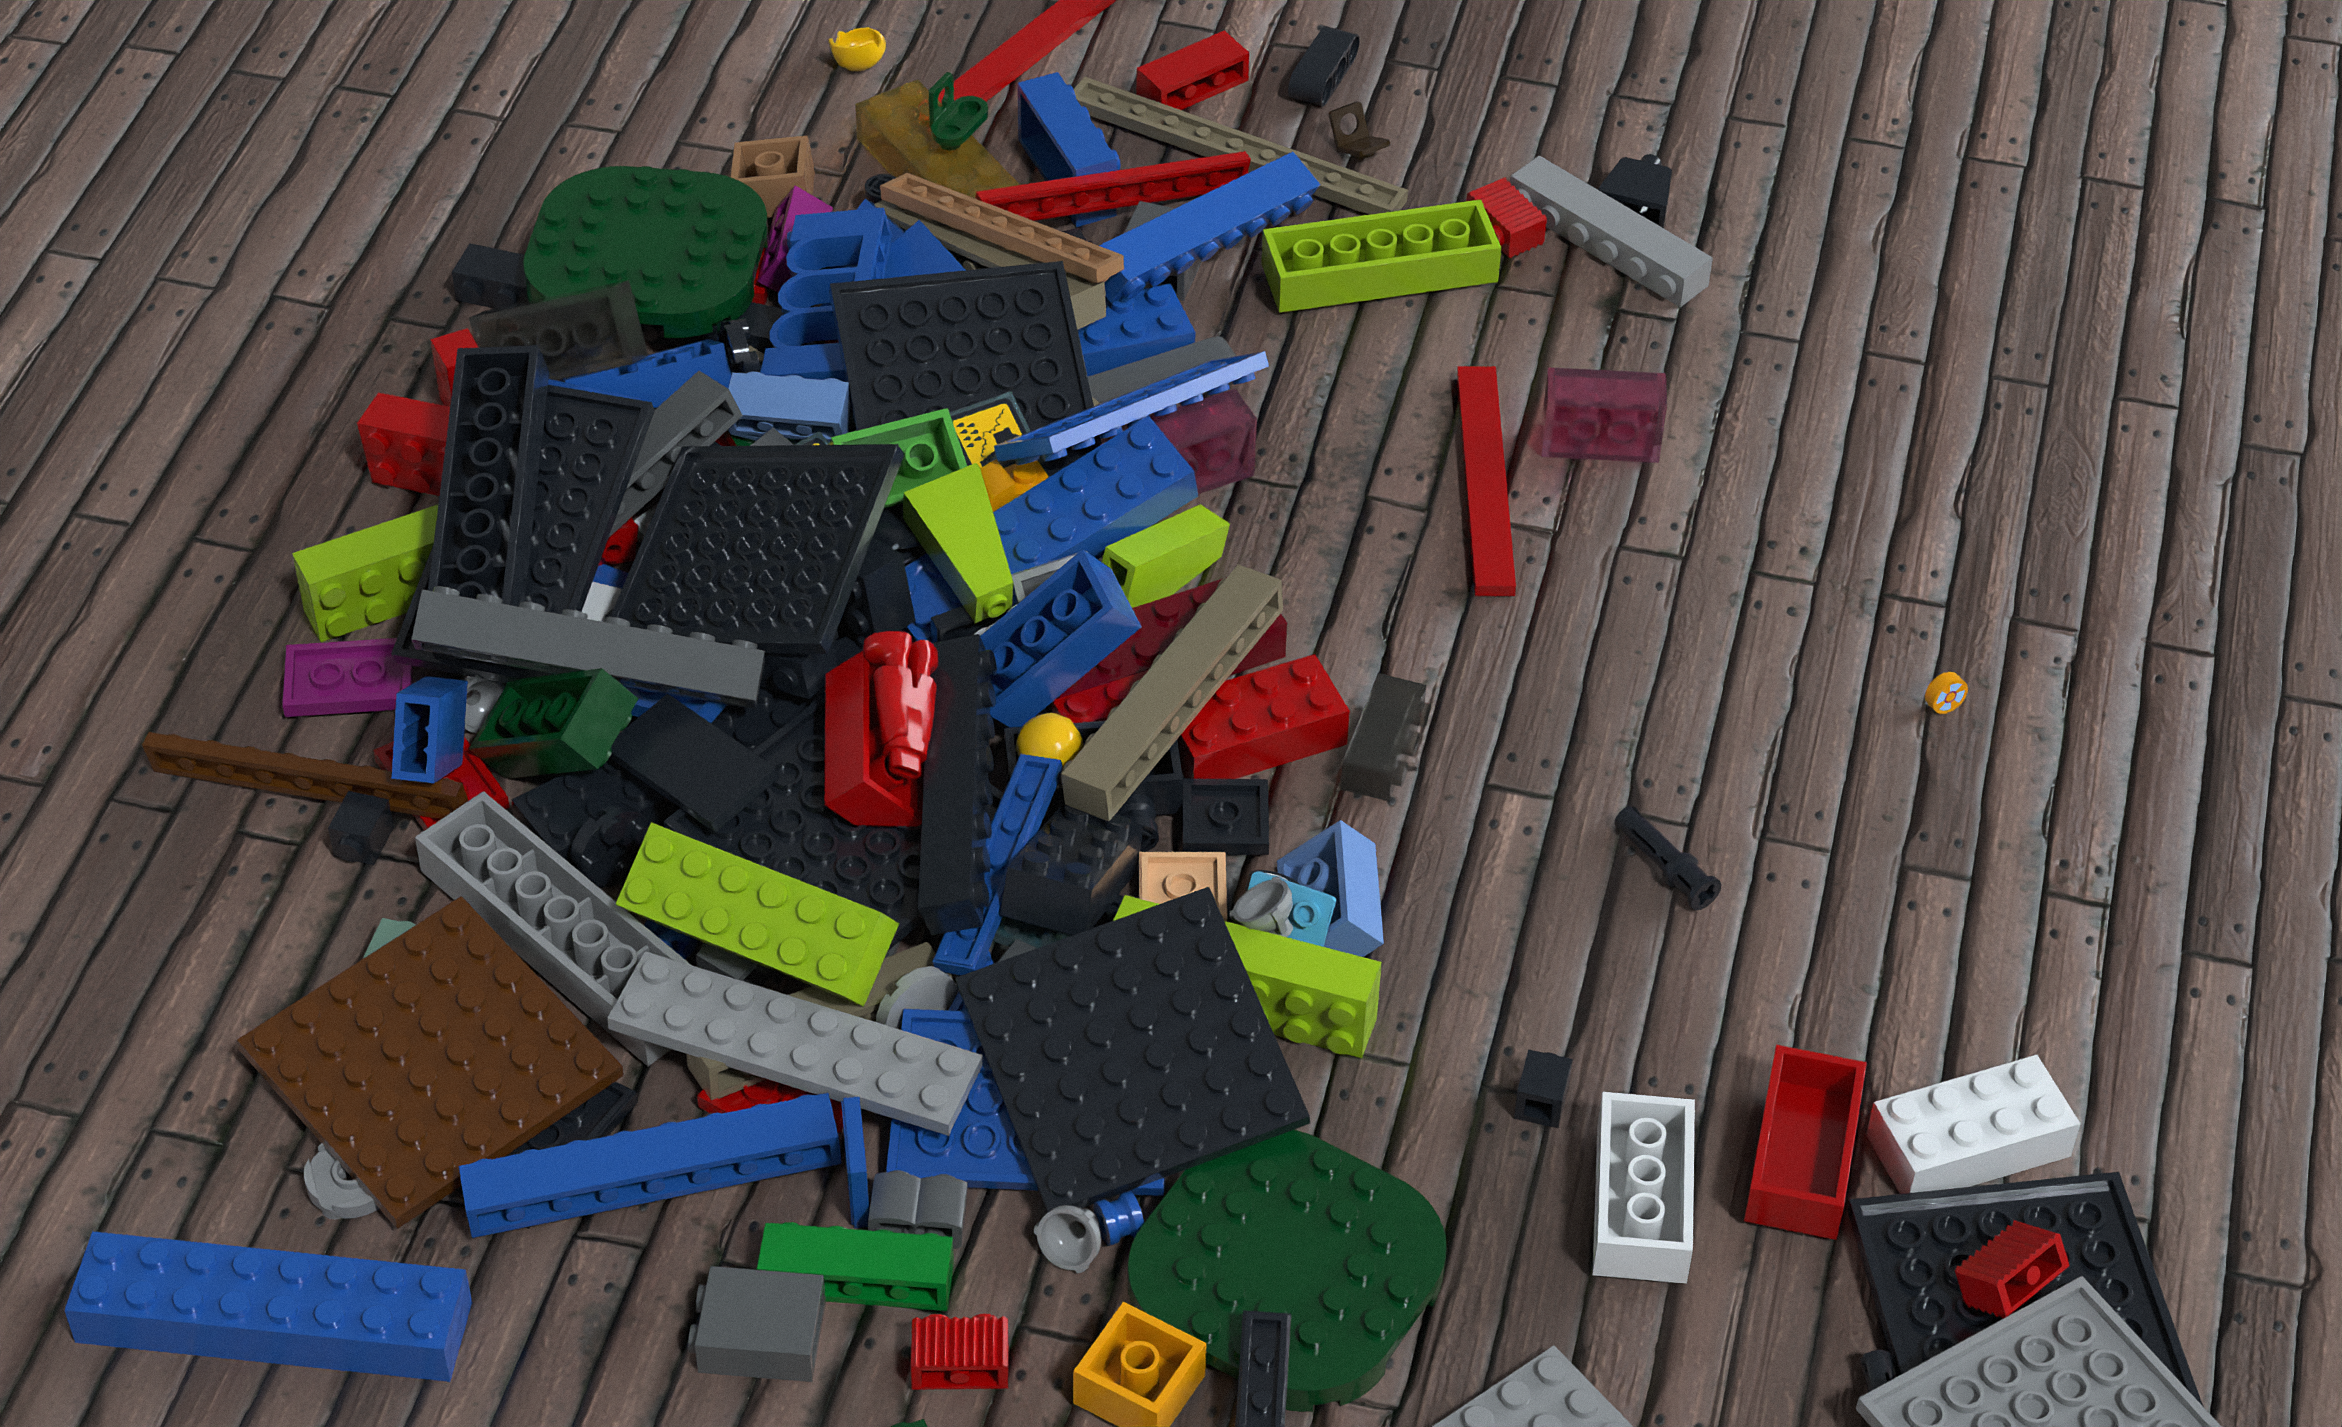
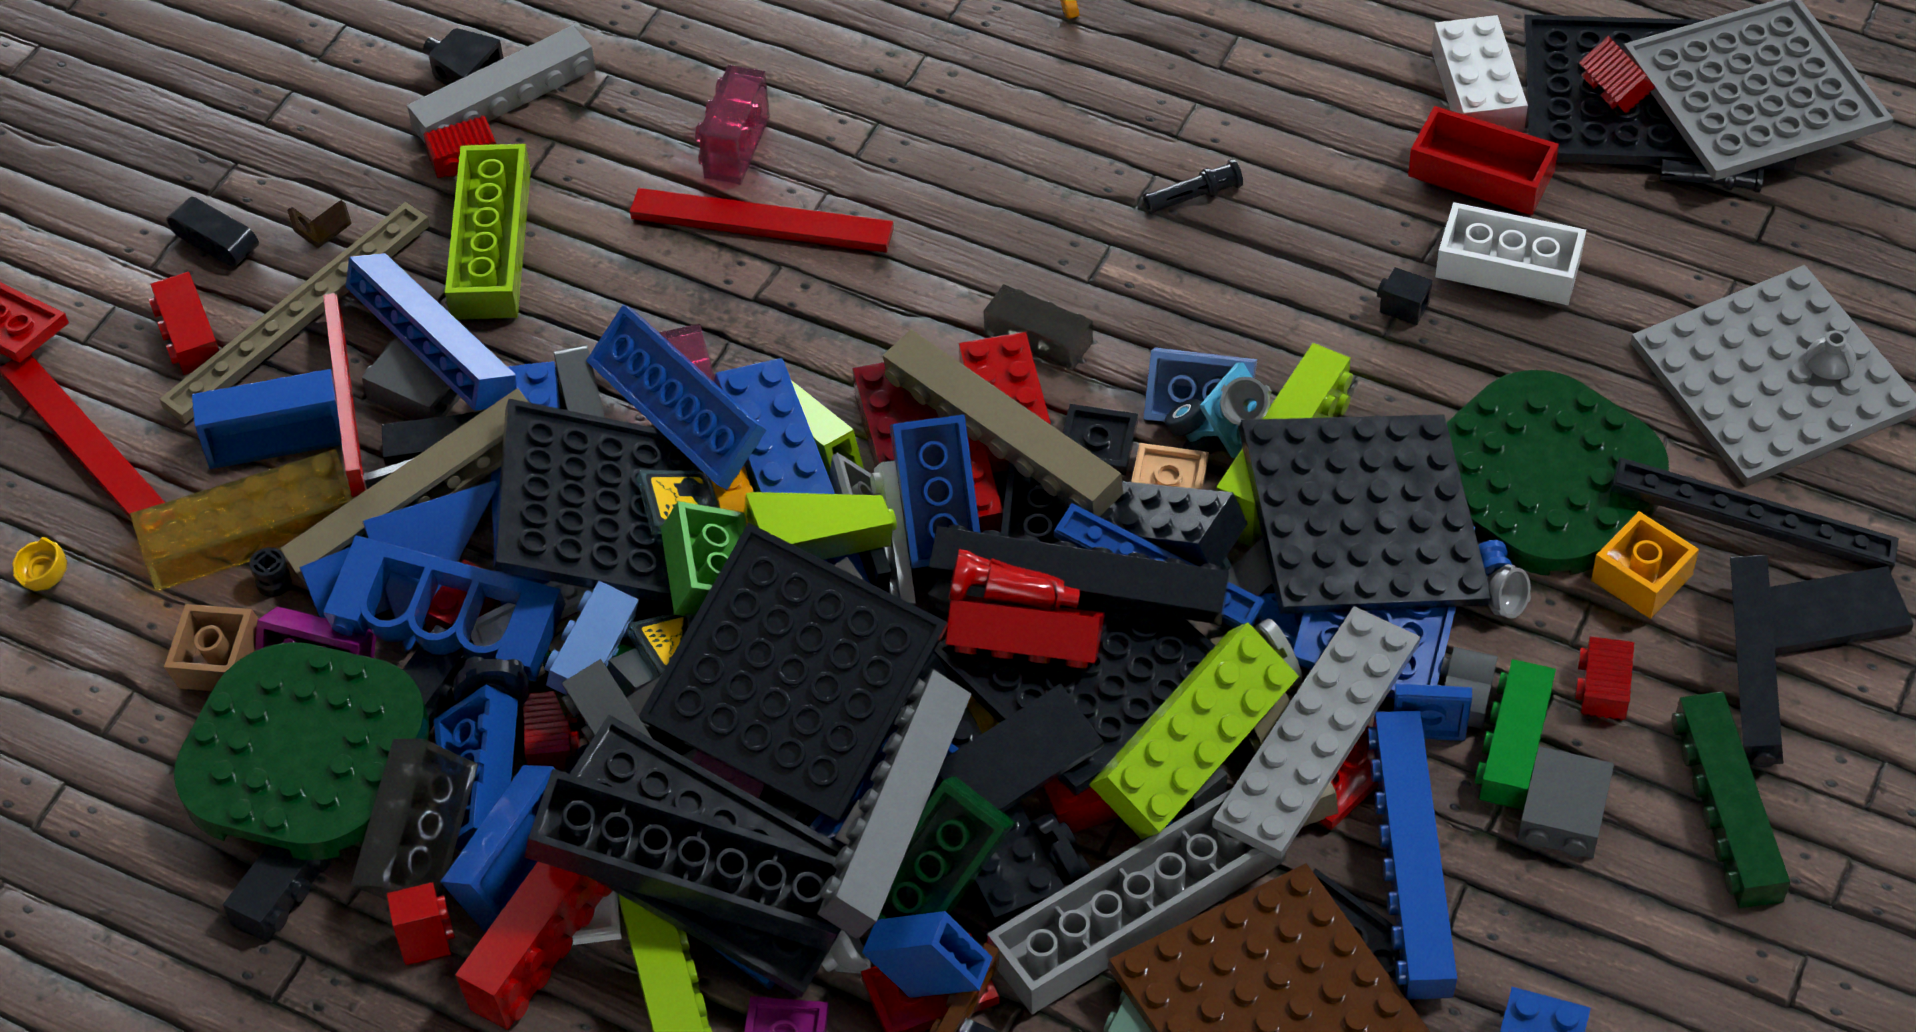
camera: 75 degrees left, 5 degrees up
medium nougat plate [880,173,1124,283] -> none
dark green bracket [929,72,988,151] -> none
yellow hair [1015,713,1084,768] -> none

